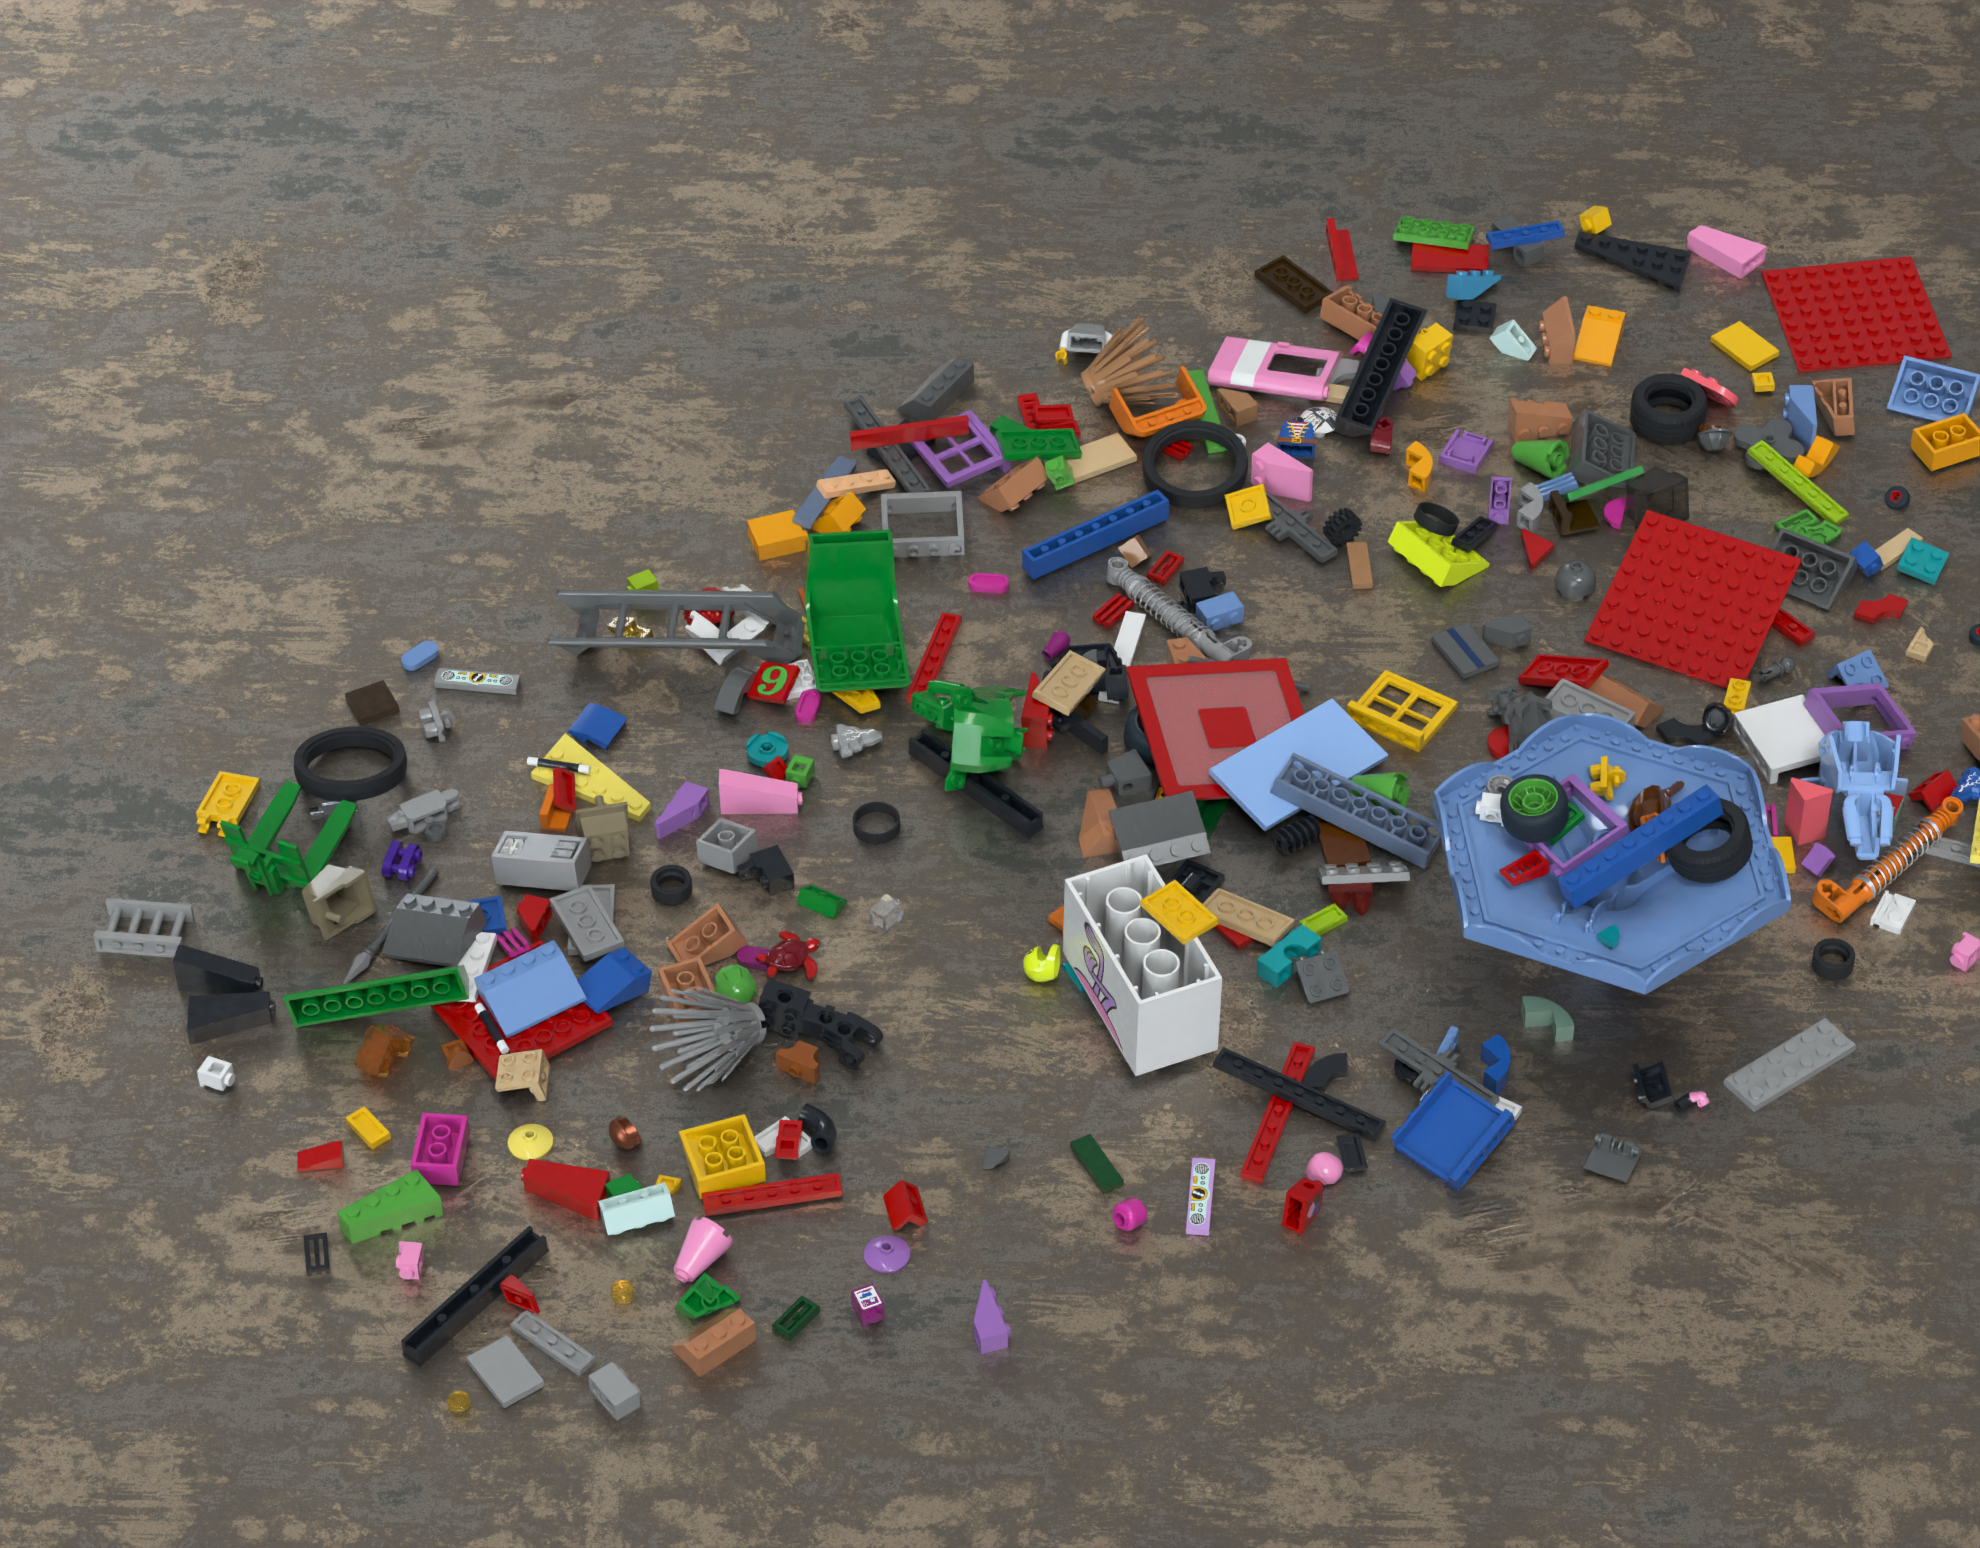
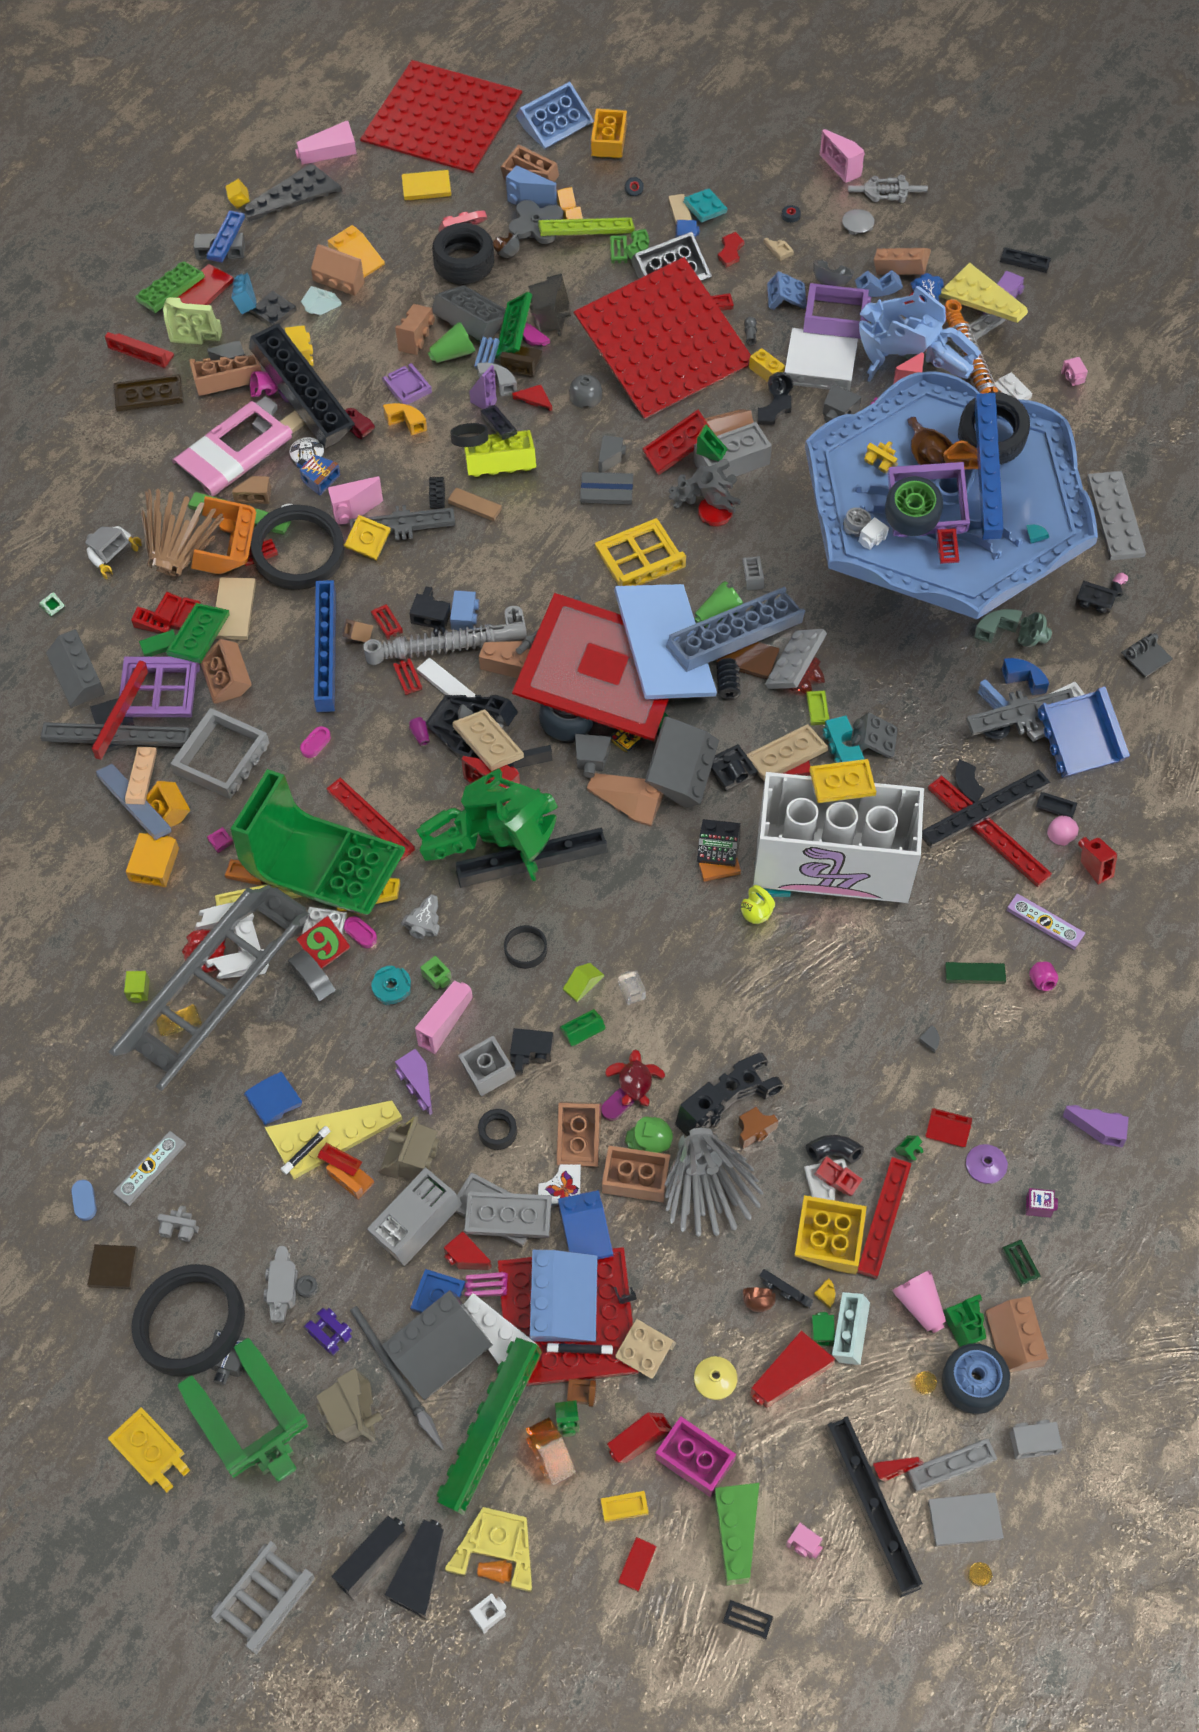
camera: 60 degrees left, 15 degrees up
red tile [761,755,788,780] -> none
bright green brick [1044,455,1075,490] -> none
yellow plate [1751,372,1775,392] -> none
none -> slope [38,592,65,616]
none -> yellowish green slope [163,298,222,345]
none -> light yellow wing [445,1507,532,1592]
none -> orange cone [477,1560,512,1584]
none -> tile [538,1164,581,1206]
none -> green slope [555,1400,580,1437]
none -> lime slope [563,963,604,1002]
none -> red slope [607,1412,672,1463]
none -> black piece [614,1287,637,1304]
none -> green slope [696,425,728,462]
none -> black plate [759,1269,814,1309]
none -> dark grey cylinder [813,259,854,287]
none -> medium blue brick [855,270,903,297]
none -> green tile [895,1135,924,1161]
none -> wheel [942,1343,1010,1414]
none -> sand green plate [1018,612,1052,648]

